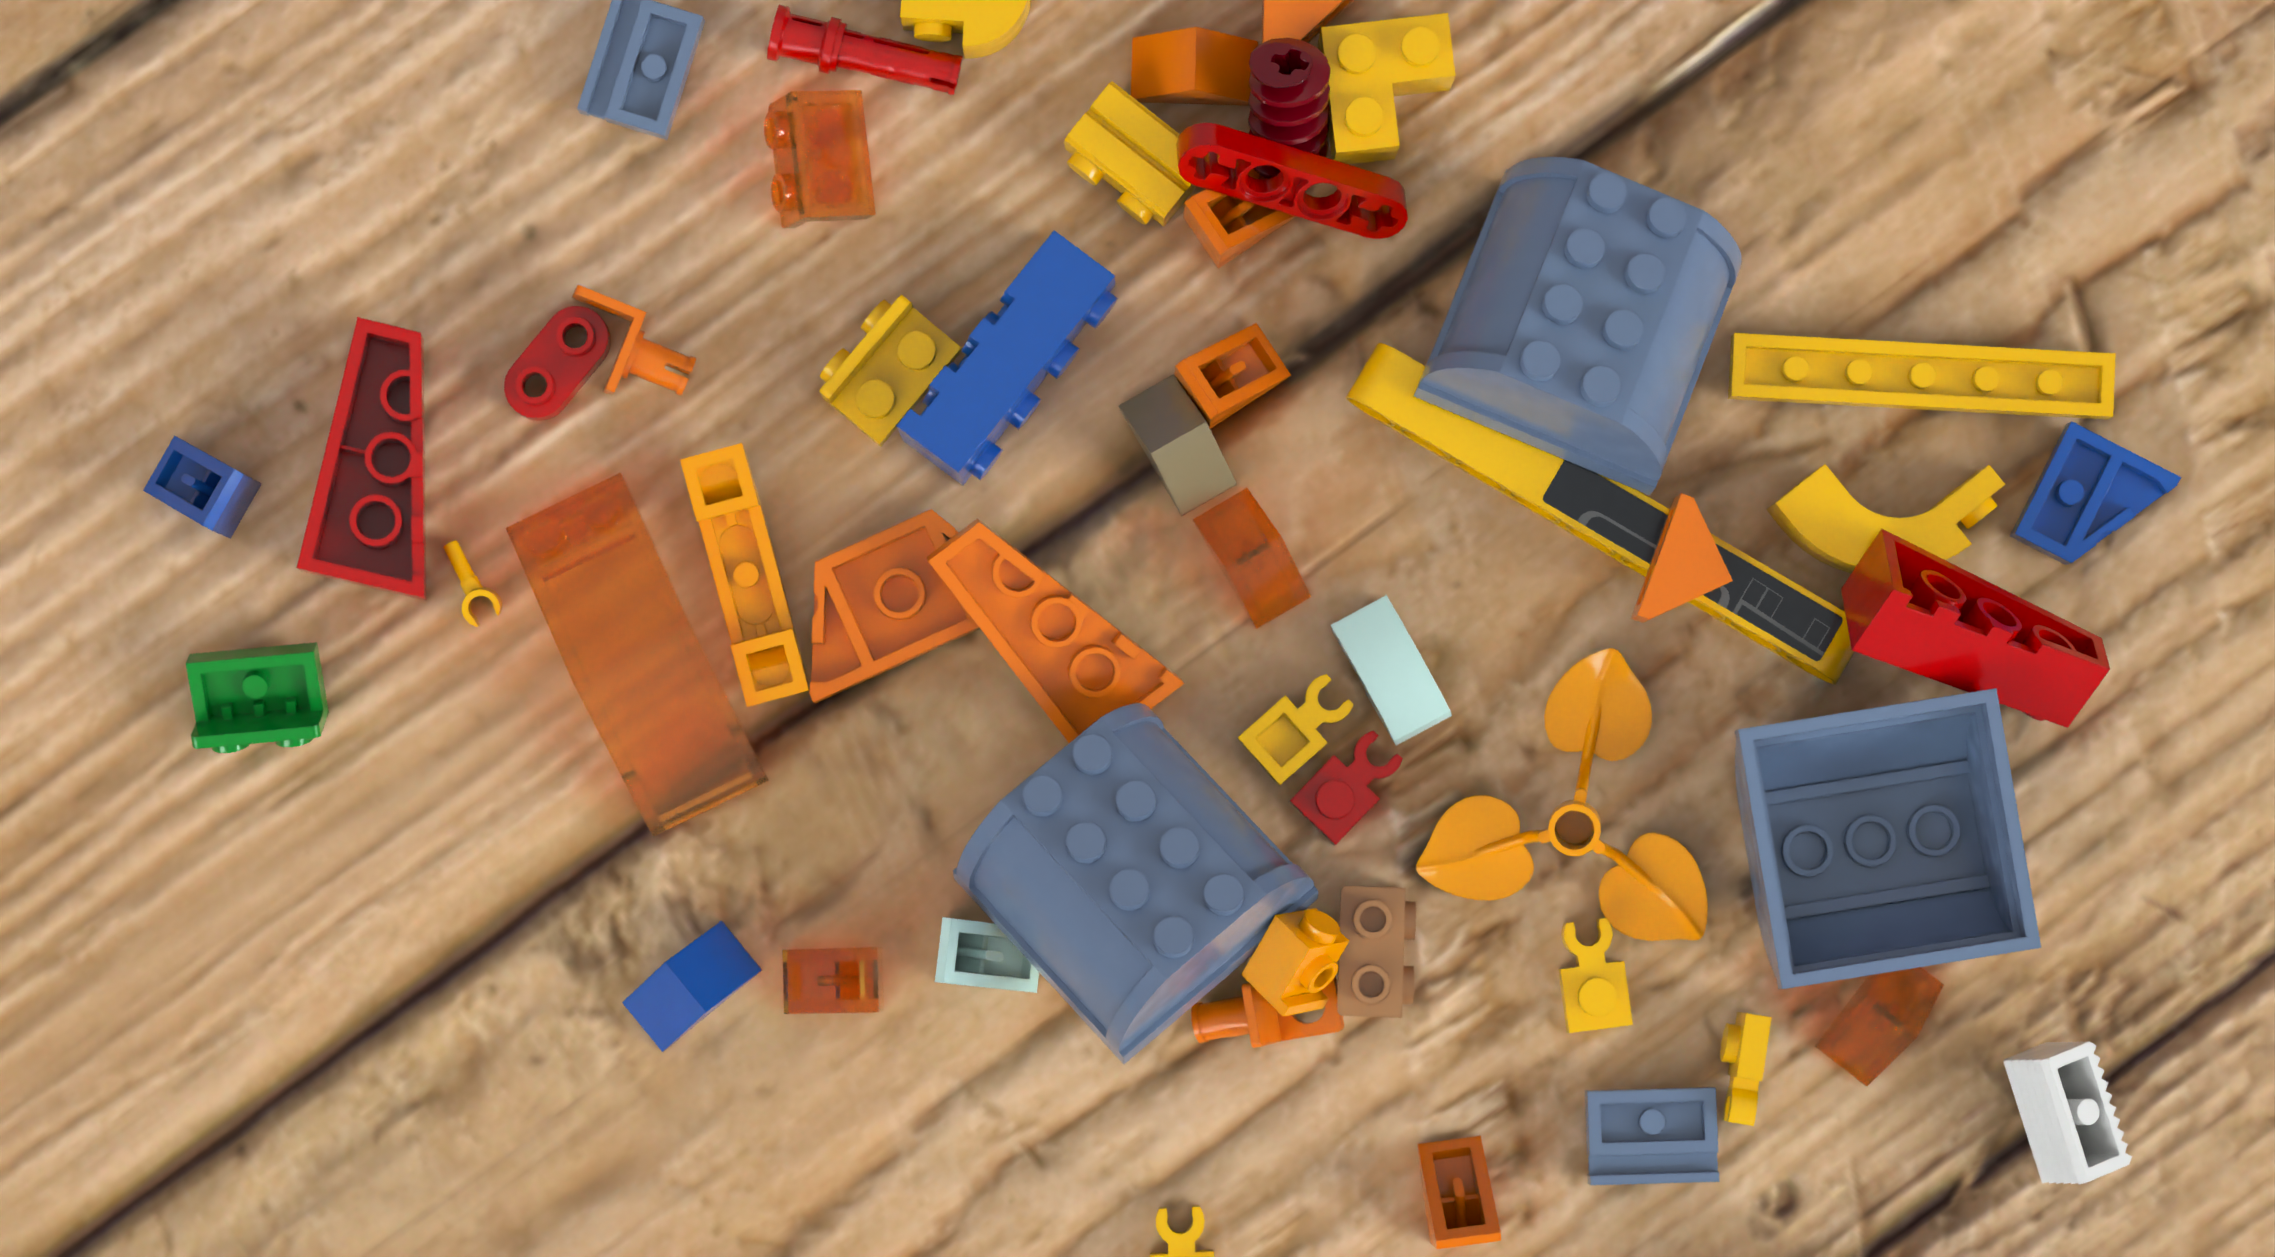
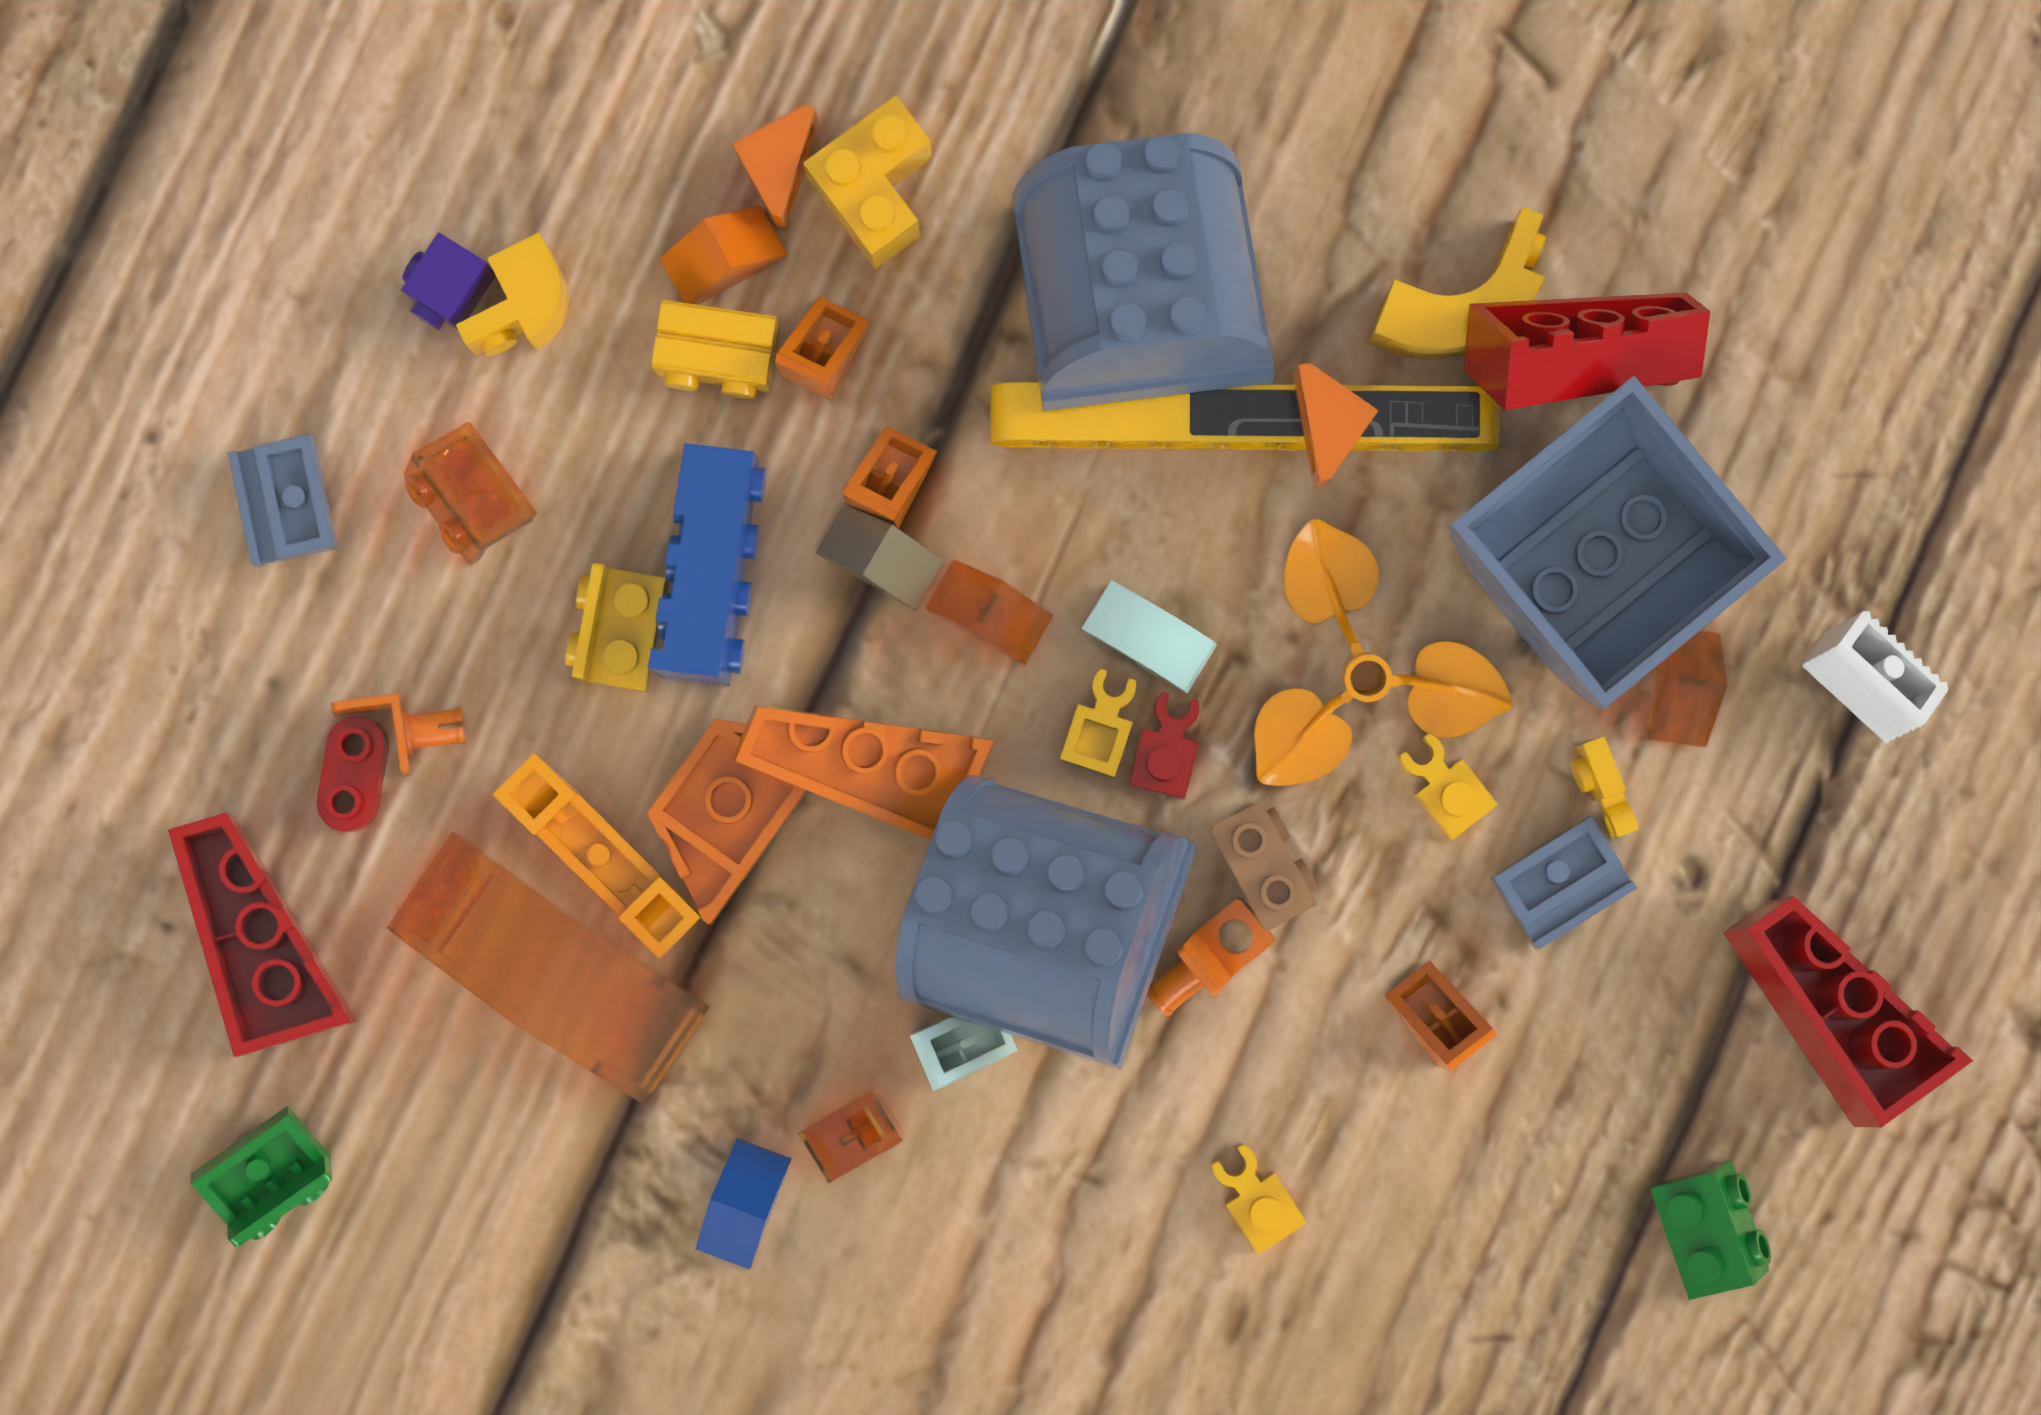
camera: 30 degrees left, 0 degrees up
blue slope [143,435,262,539] -> none
yellow hand [443,540,502,627] -> none
red pin [767,4,963,95] -> none
red beam [1176,122,1408,239] -> none
light orange brick [1241,908,1349,1017] -> none
dark red piece [1248,38,1331,179] -> none
yellow plate [1728,333,2116,420] -> none
blue wing [2010,421,2181,565] -> none

